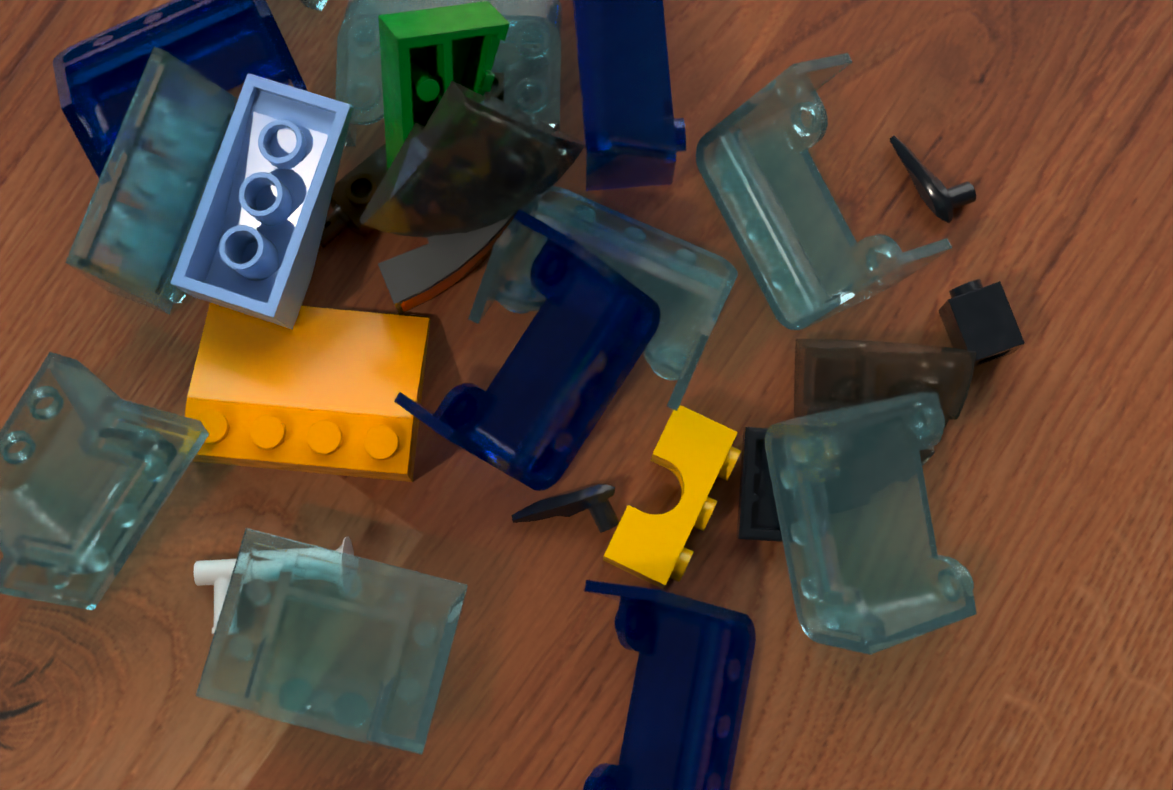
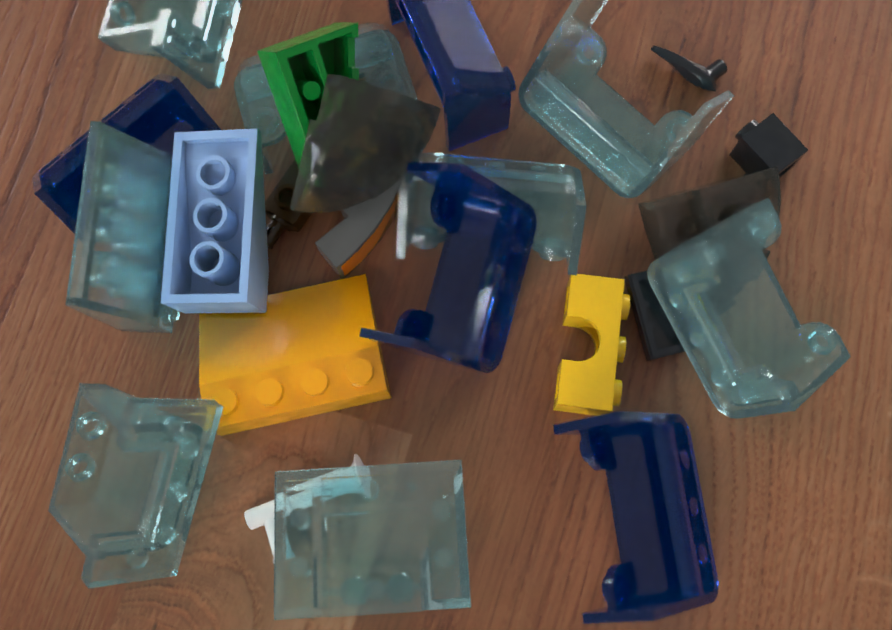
camera: 10 degrees left, 5 degrees down
black bar [511,484,619,533] -> none

